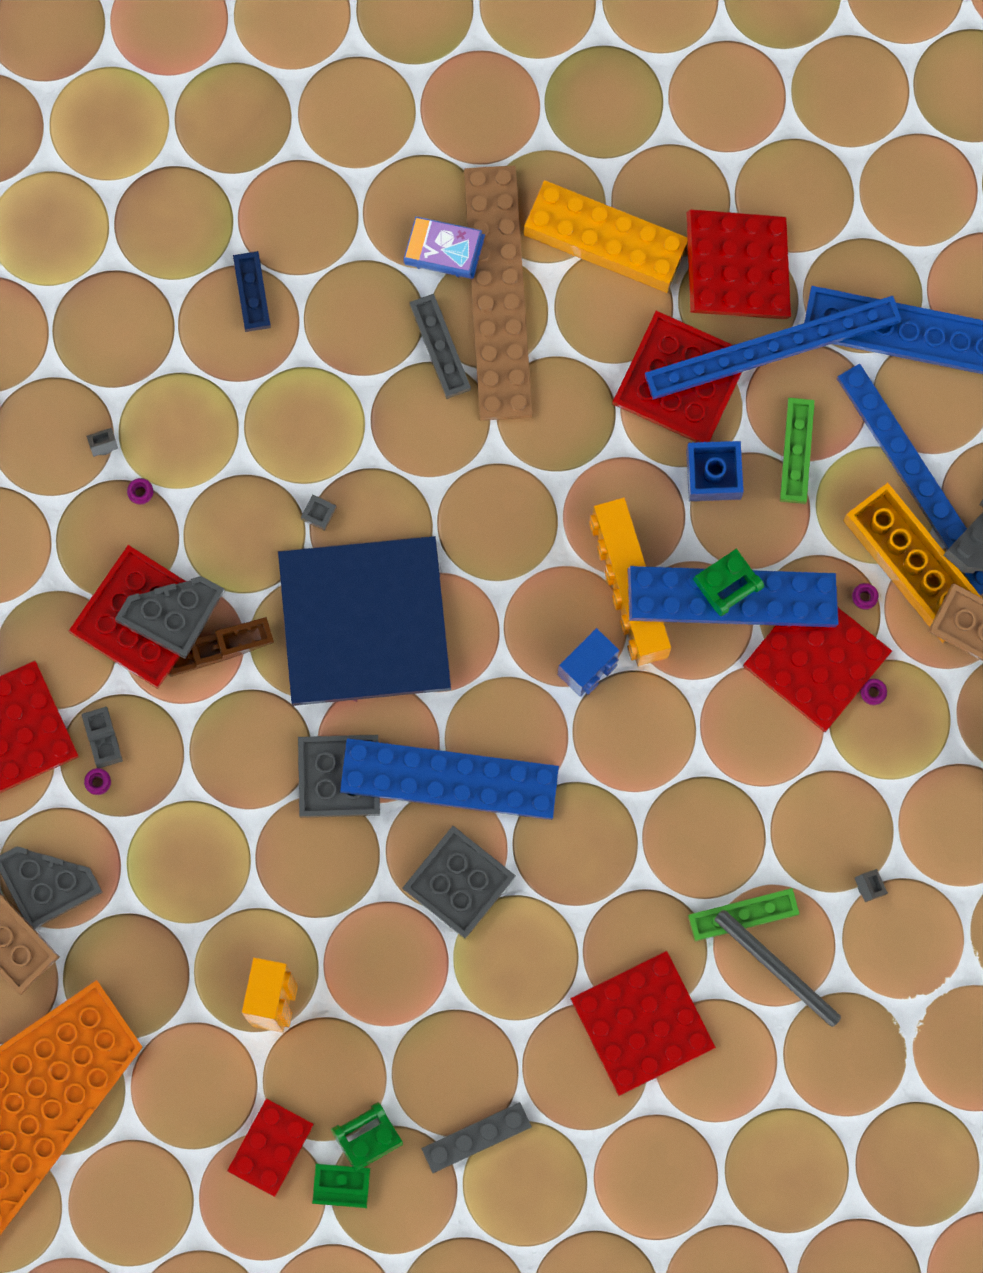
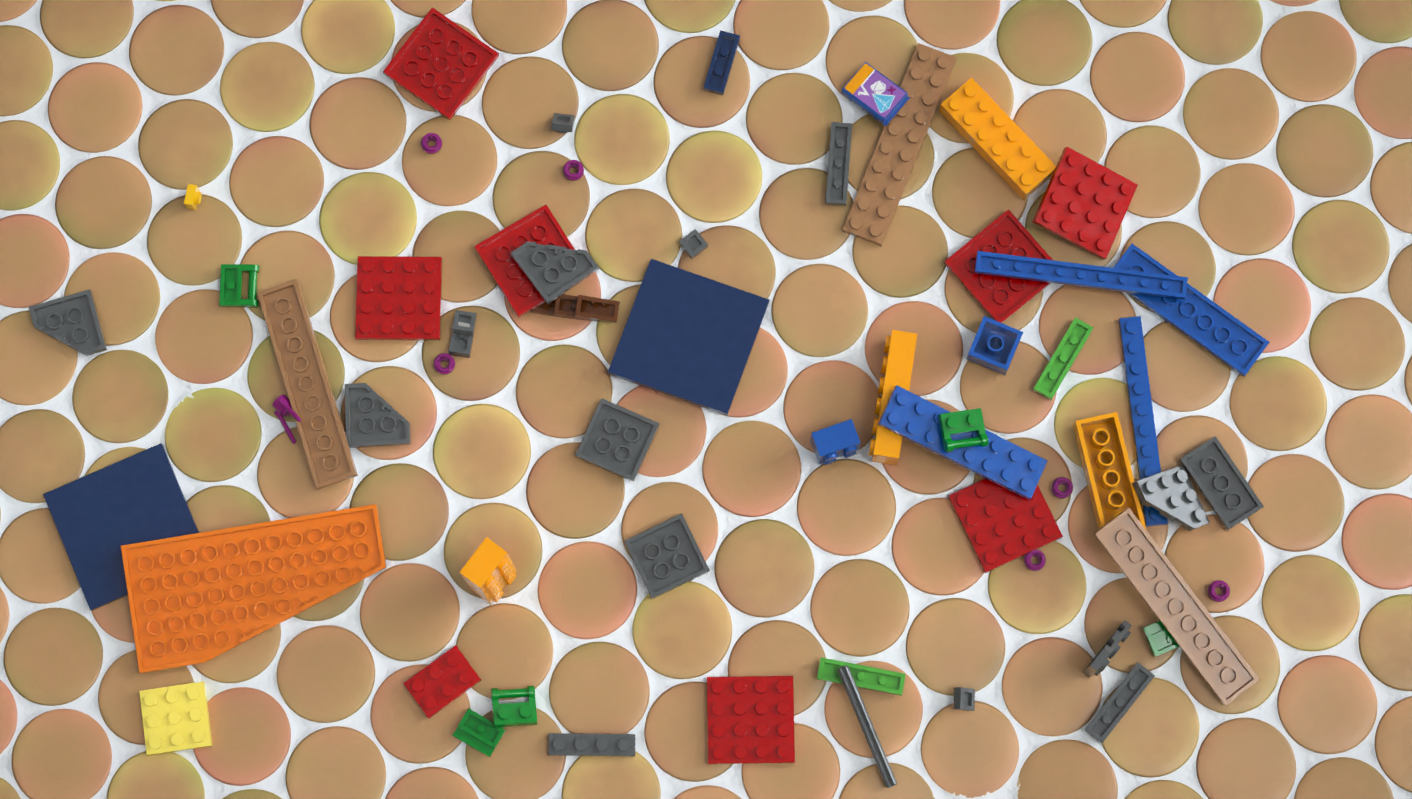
camera: 30 degrees right, 0 degrees up
blue plate [340,738,559,820] -> none

